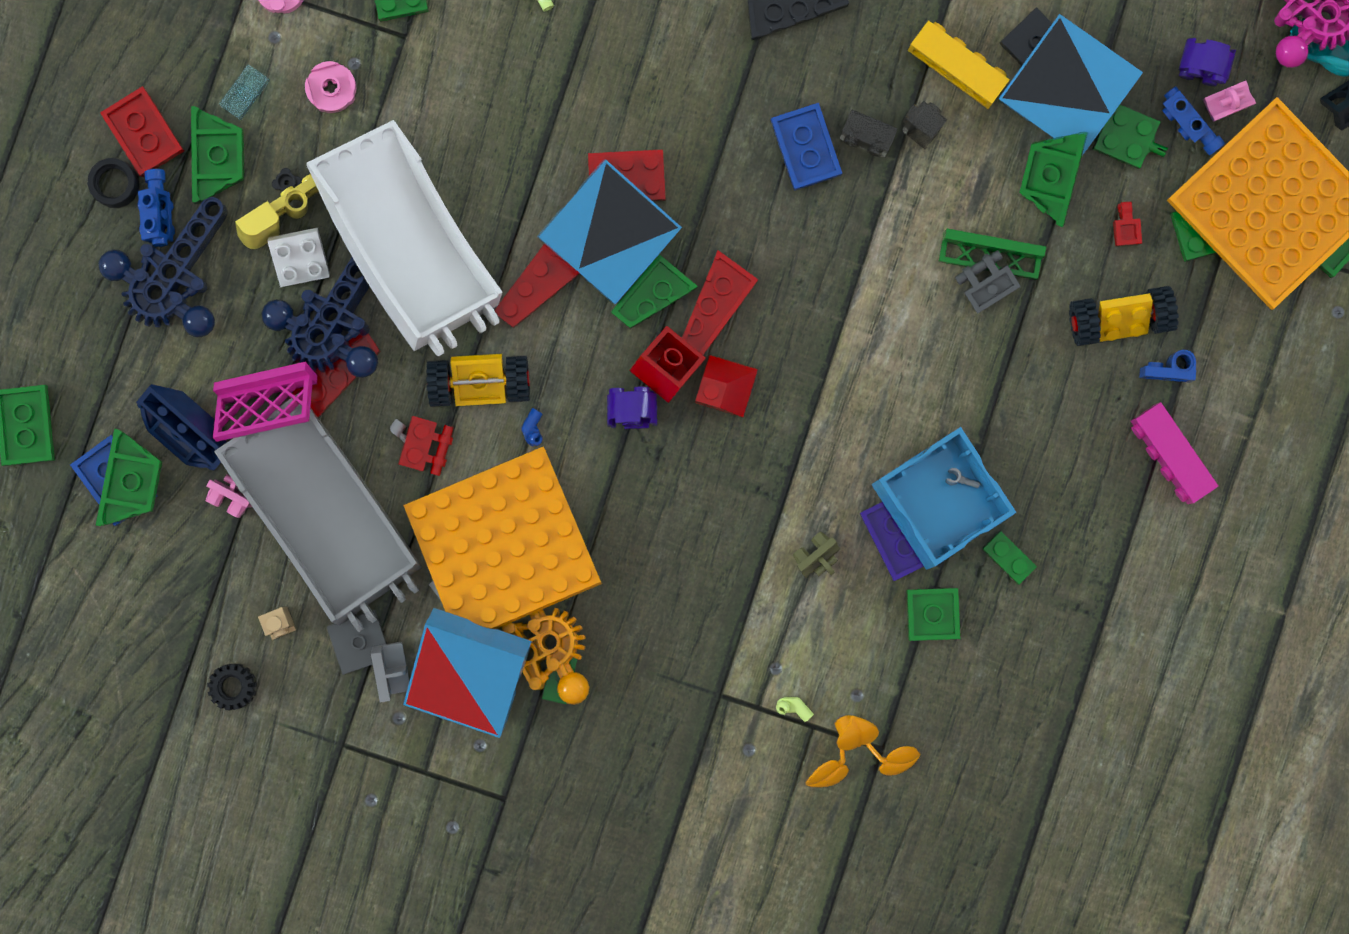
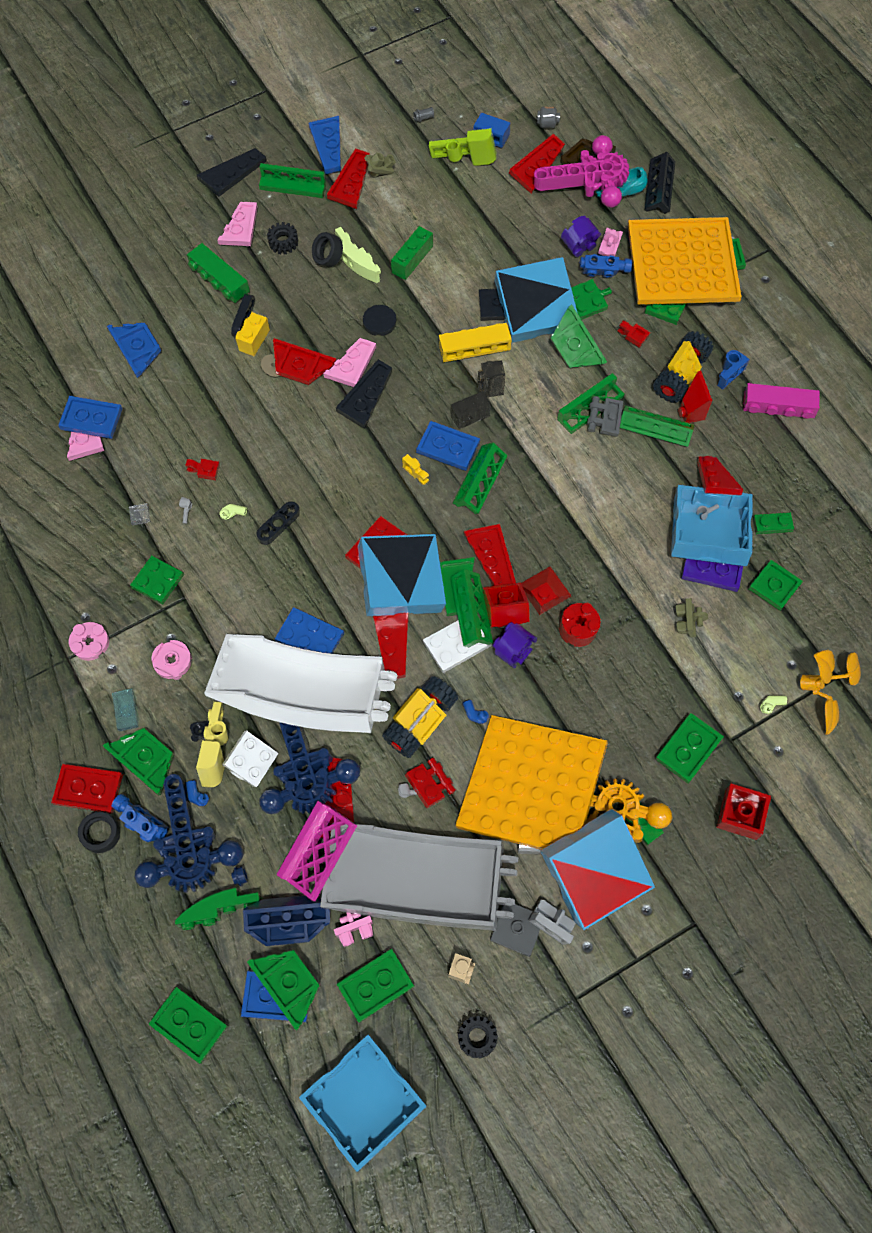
camera: 45 degrees left, 20 degrees down
none -> green slope [175,888,261,930]
none -> blue arm [186,781,209,806]
none -> dark blue plate [231,866,248,886]
none -> black beam [256,501,300,545]
none -> blue plate [275,607,344,654]
none -> dark azure tile [299,1035,427,1172]
none -> green plate [336,949,414,1023]
none -> yellow plate [402,454,429,485]
none -> white plate [423,620,492,673]
none -> green fence [451,569,493,648]
none -> green fence [453,442,508,514]
none -> red brick [559,603,601,647]
none -> green fence [620,406,695,447]
none -> green plate [655,713,724,784]
none -> red slope [678,371,712,423]
none -> red wing [697,456,743,495]
none -> red brick [716,784,771,840]

